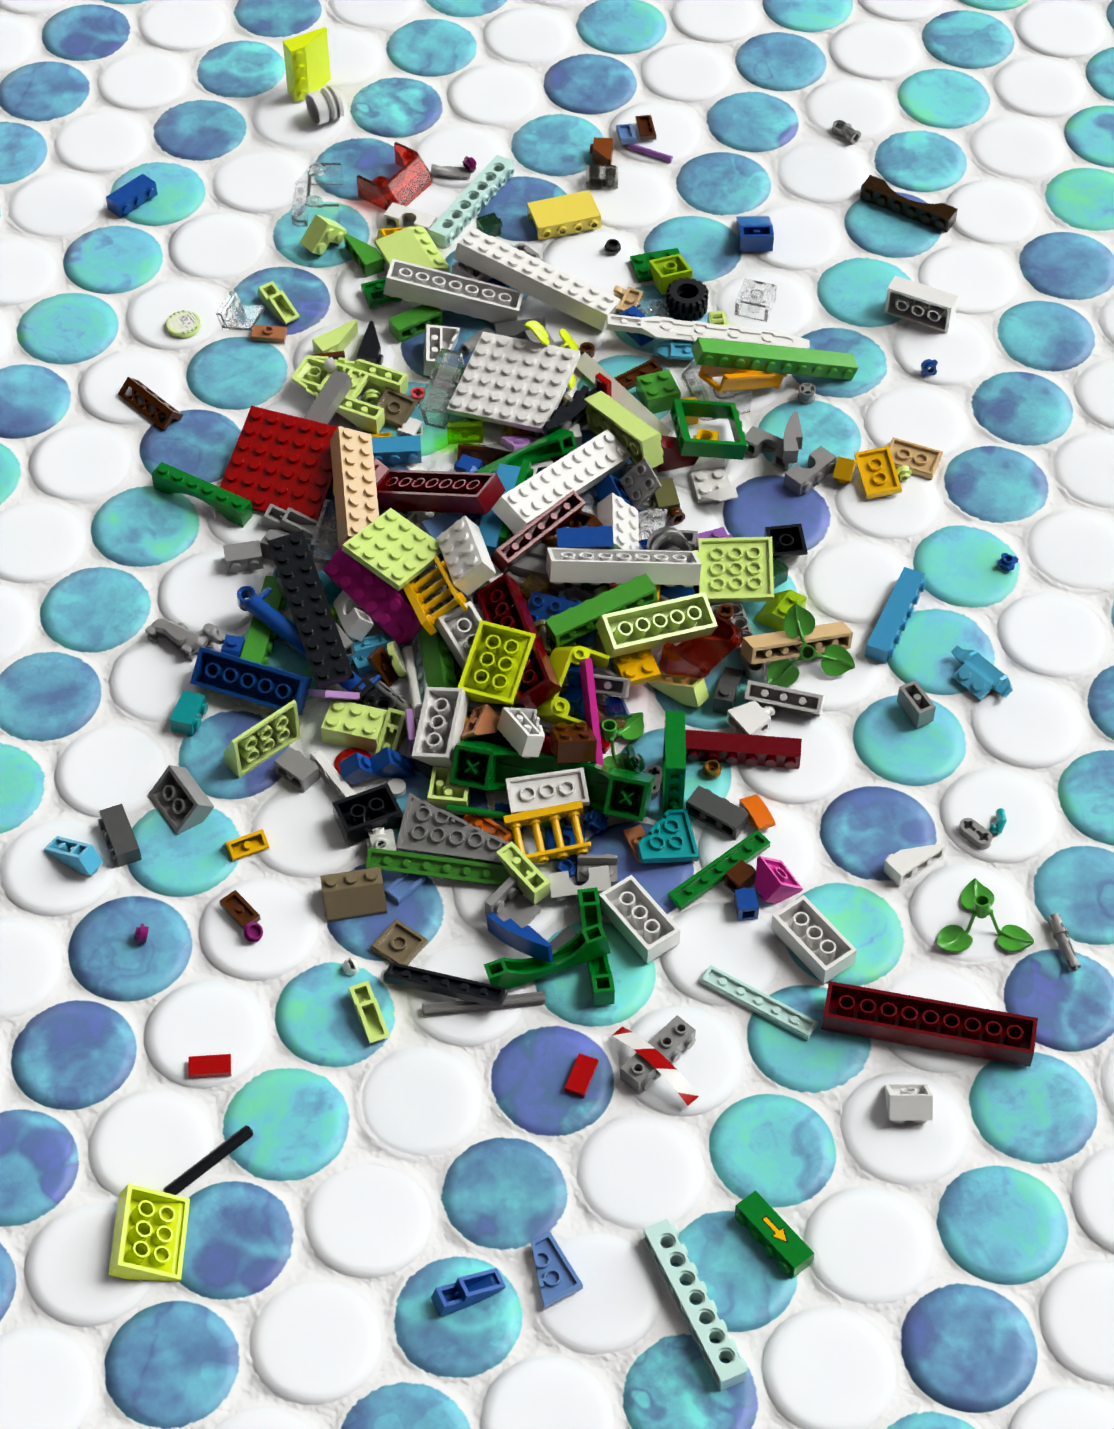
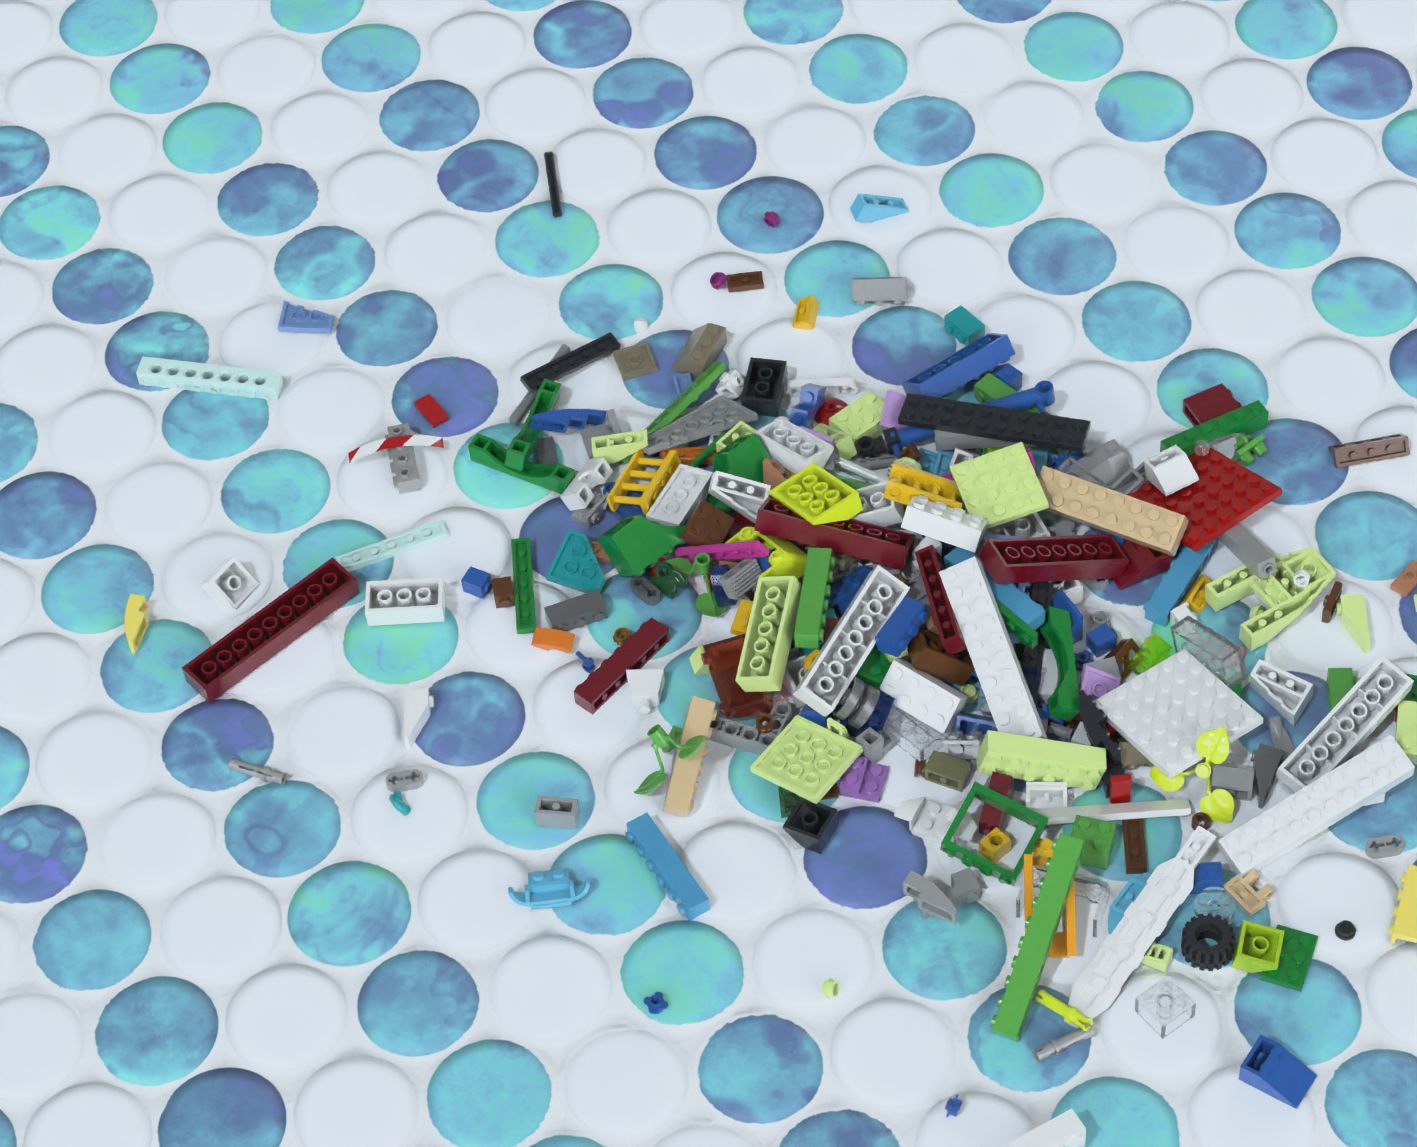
camera: 130 degrees right, 0 degrees up
dark grey brick [98,803,142,867] -> none
neon yellow slope [108,1183,190,1281] -> none
light grey animal [145,618,224,661] -> none
red tile [188,1054,232,1079] -> none
light grey brick [223,540,264,574] -> none
yellowish green slope [223,700,301,778] -> none
light grey brick [274,747,320,792] -> none
yellowish green slope [348,980,390,1044] -> none
black slope [356,321,384,365] -> none
dark tan tile [375,387,418,428] -> none
blue slope [431,1268,506,1316] -> none
white brick [599,875,681,963] -> none
green window [663,711,686,815] -> none
dark grey slope [713,667,744,715] -> none
green brick [735,1190,815,1278] -> none
white brick [744,680,825,714] -> none
lime slope [754,589,807,631] -> none
dark pink slope [755,856,803,904] -> none
light grey arch [784,446,837,497] -> none
light grey wheel [798,382,816,405] -> none
yellow brick [833,456,857,484] -> none
yellow plate [854,446,902,499] -> none
tan tile [889,437,943,480] -> none
bright green plant [937,878,1034,952] -> none
none -> light yellow slope [124,594,149,654]
none -> blue hand [576,651,595,673]
none -> light grey pin [1033,1024,1095,1062]
none -> neon yellow pin [1035,989,1092,1031]
none -> white slope [1143,445,1199,496]
none -> dark red brick [1182,383,1242,427]
none -> clear hinge [1194,440,1210,456]
none -> bright green hips [1231,434,1268,467]

